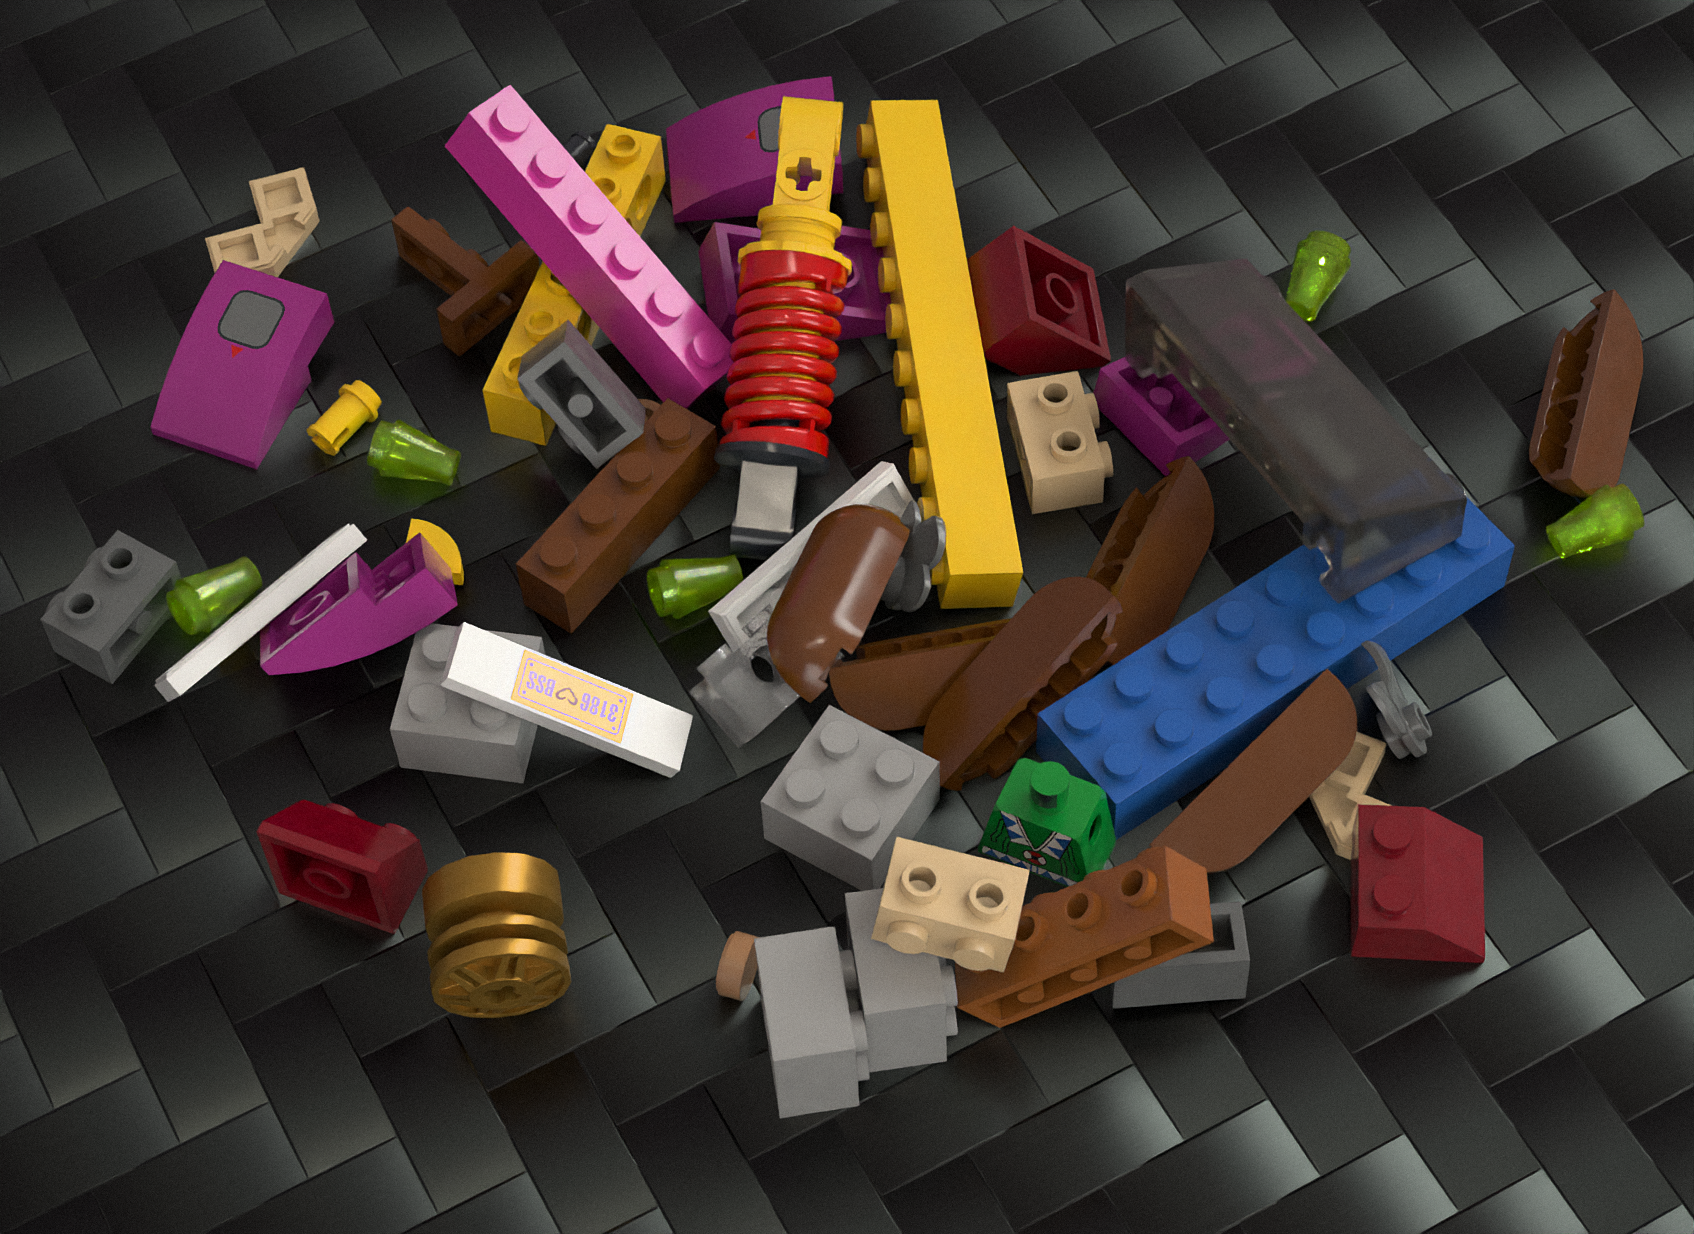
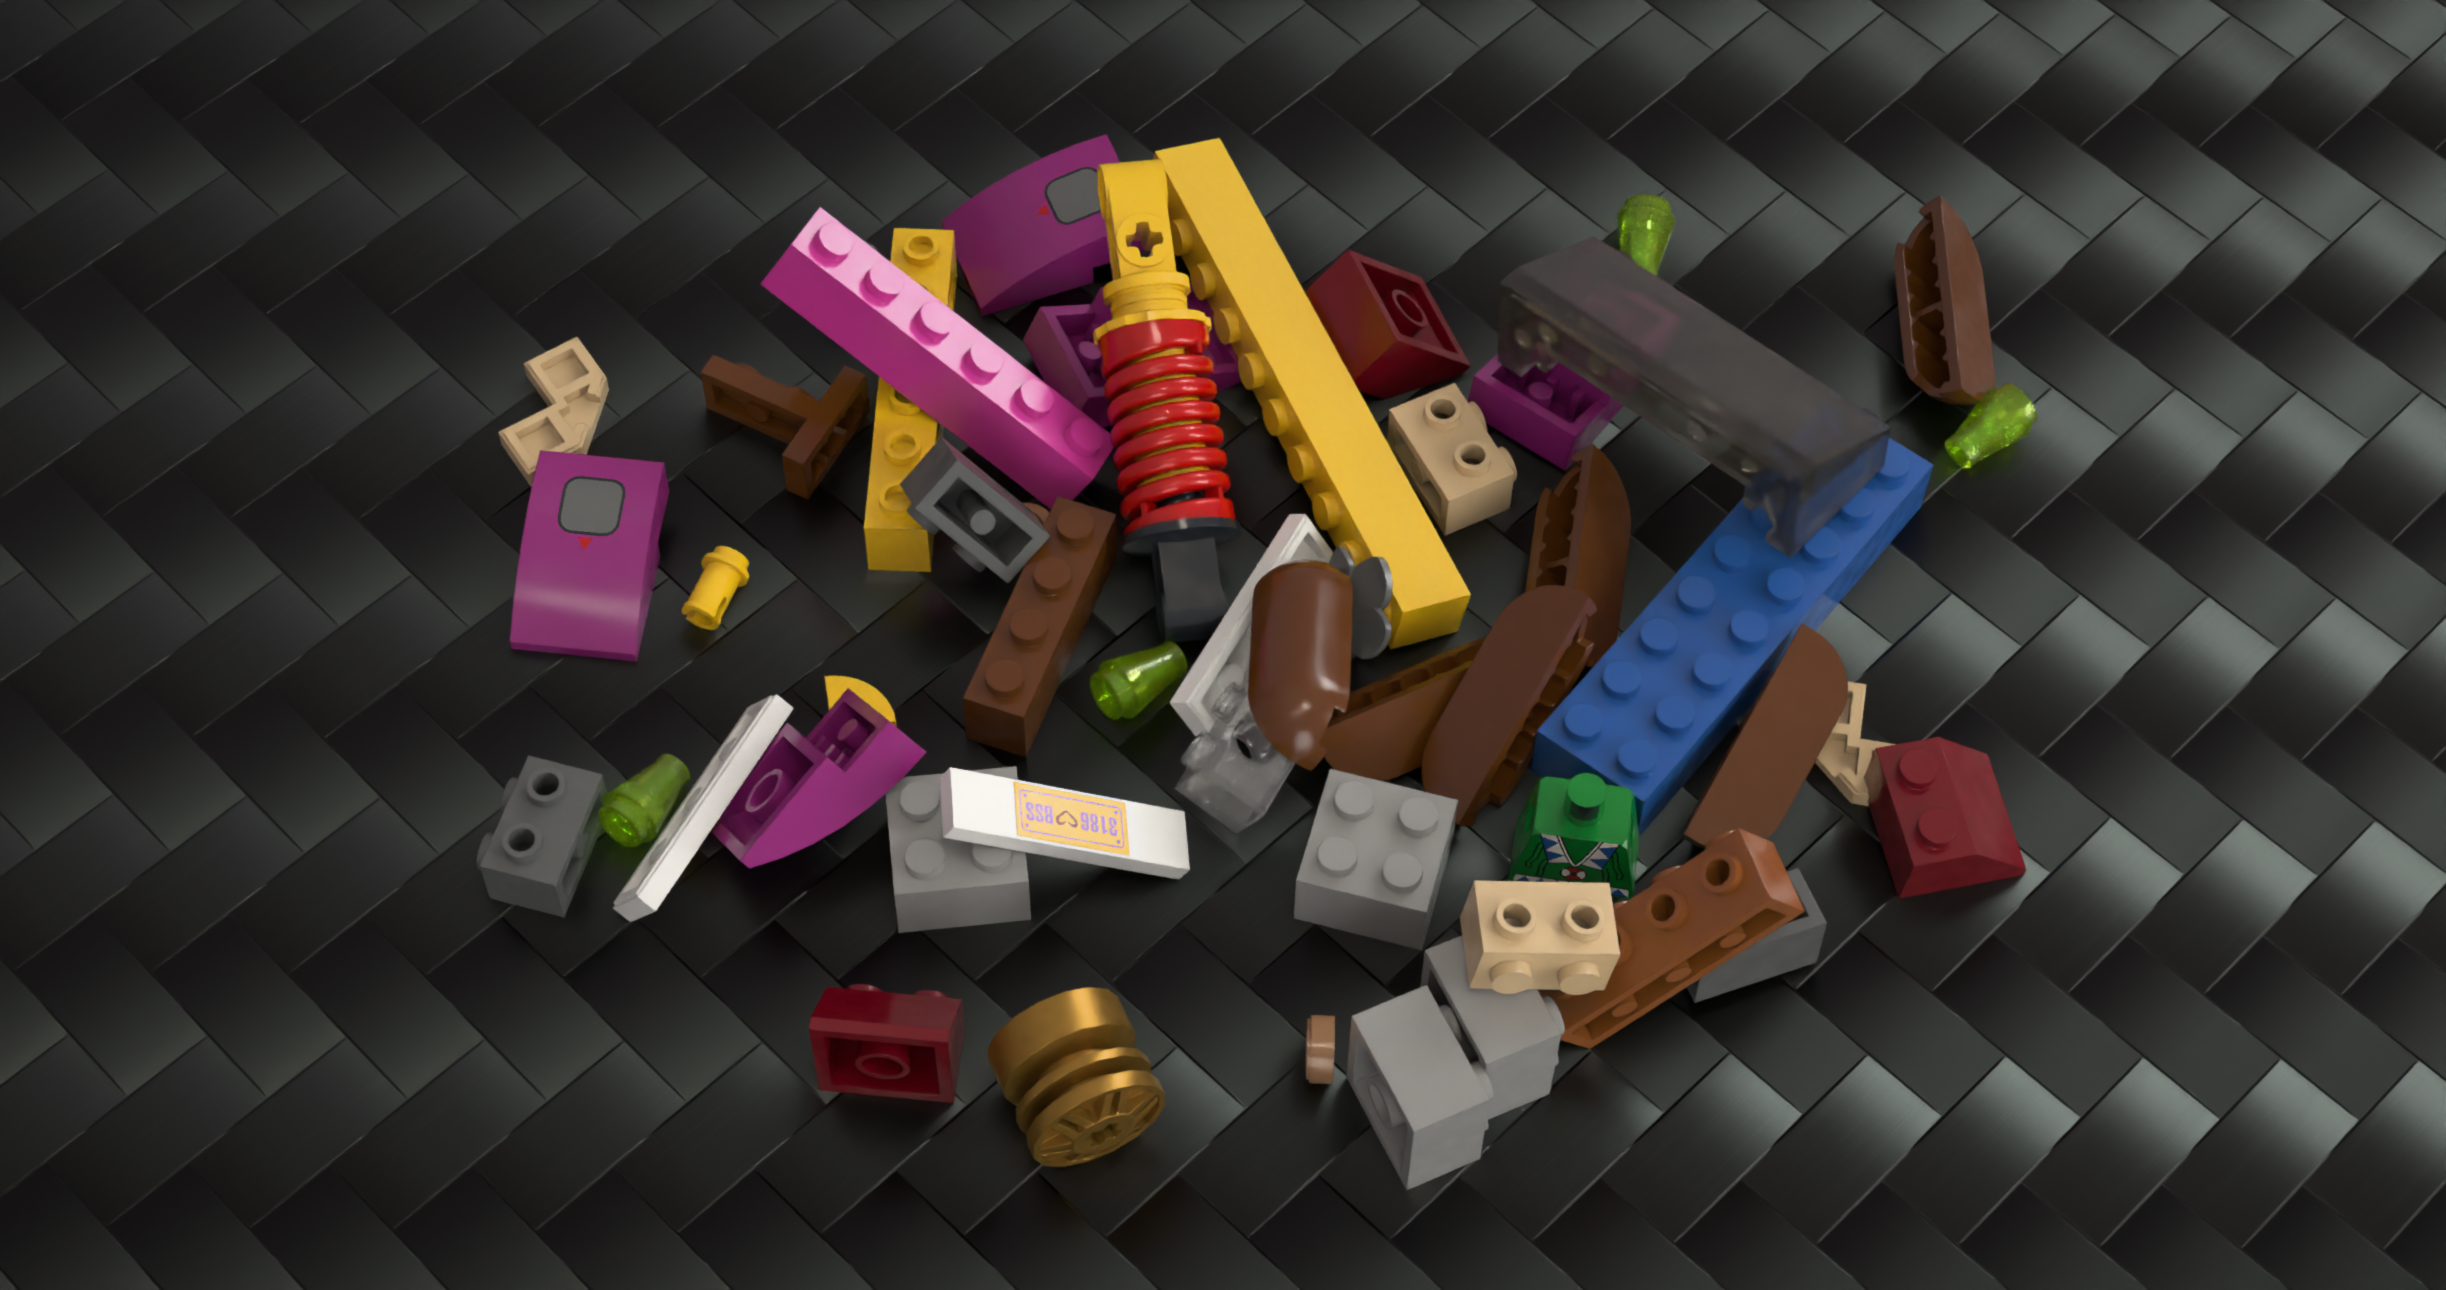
camera: 20 degrees left, 0 degrees up
clear neon green cone [367,419,461,486] -> none
dark grey plate [1361,640,1432,759] -> none

